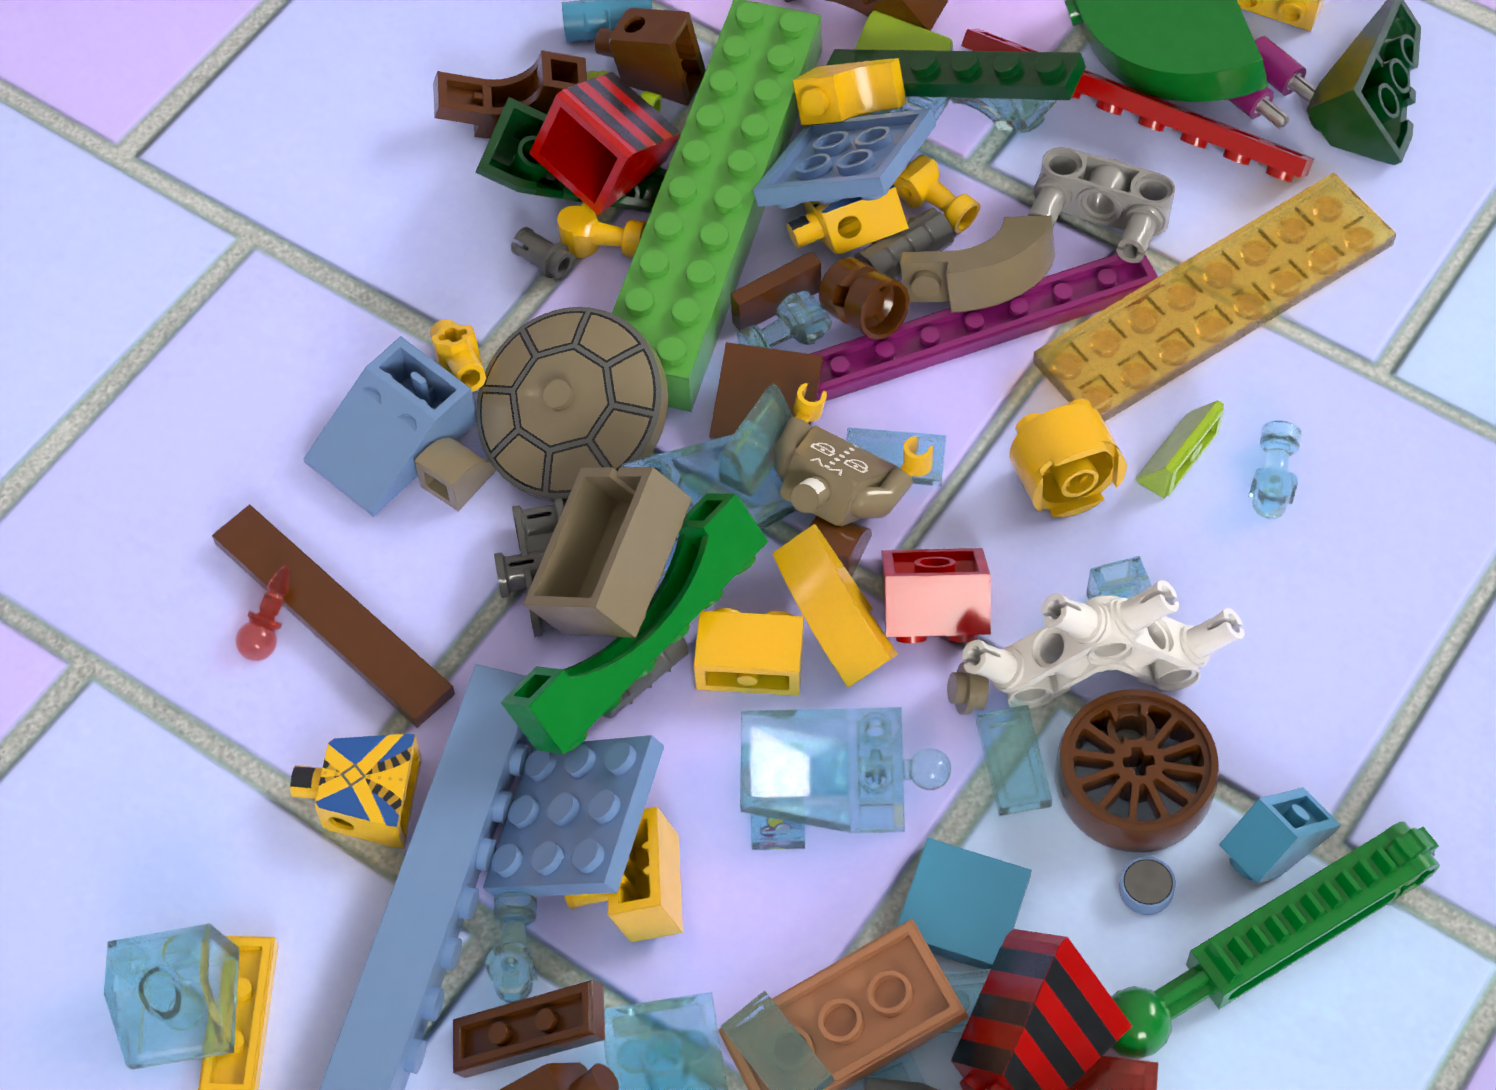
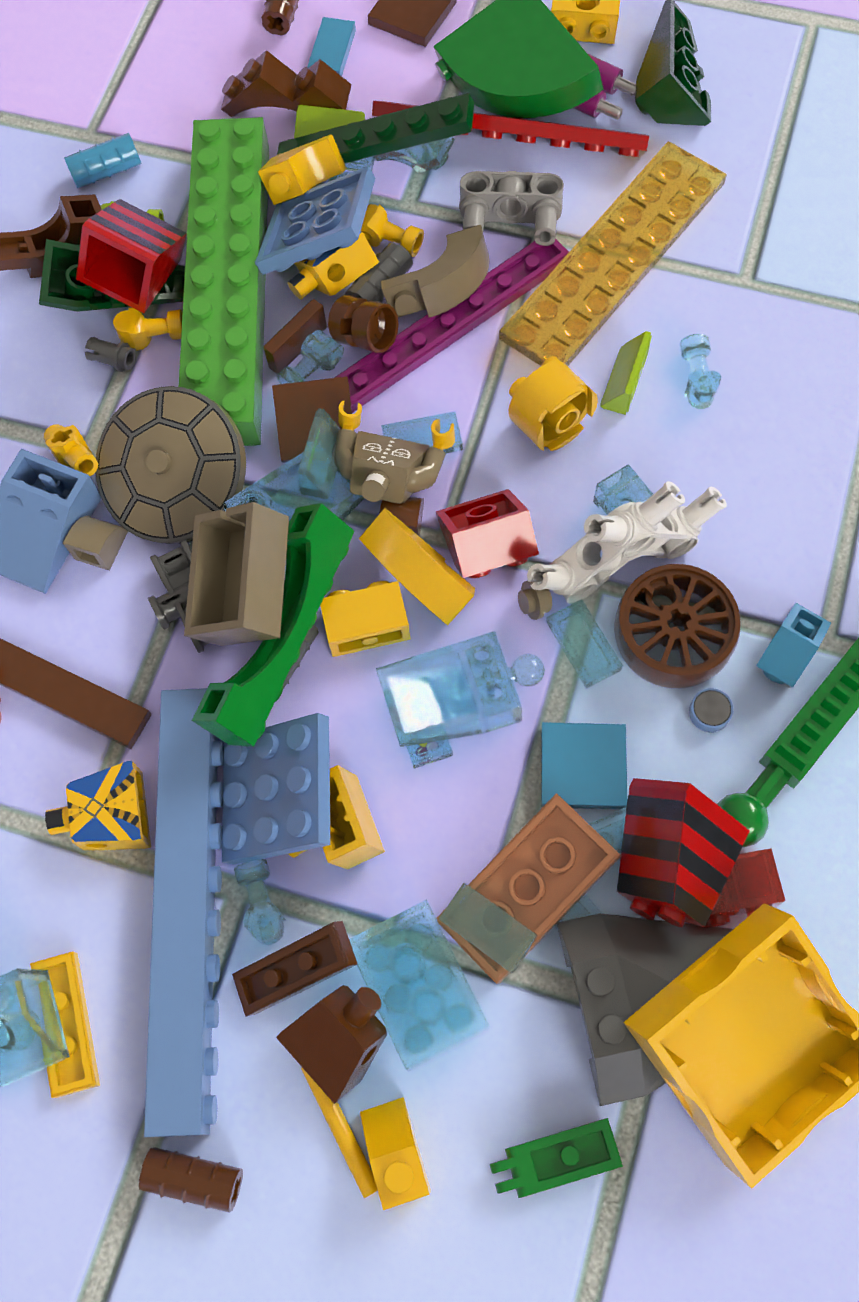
camera: 15 degrees left, 10 degrees up
reddish brown torso [595,8,706,106] -> none

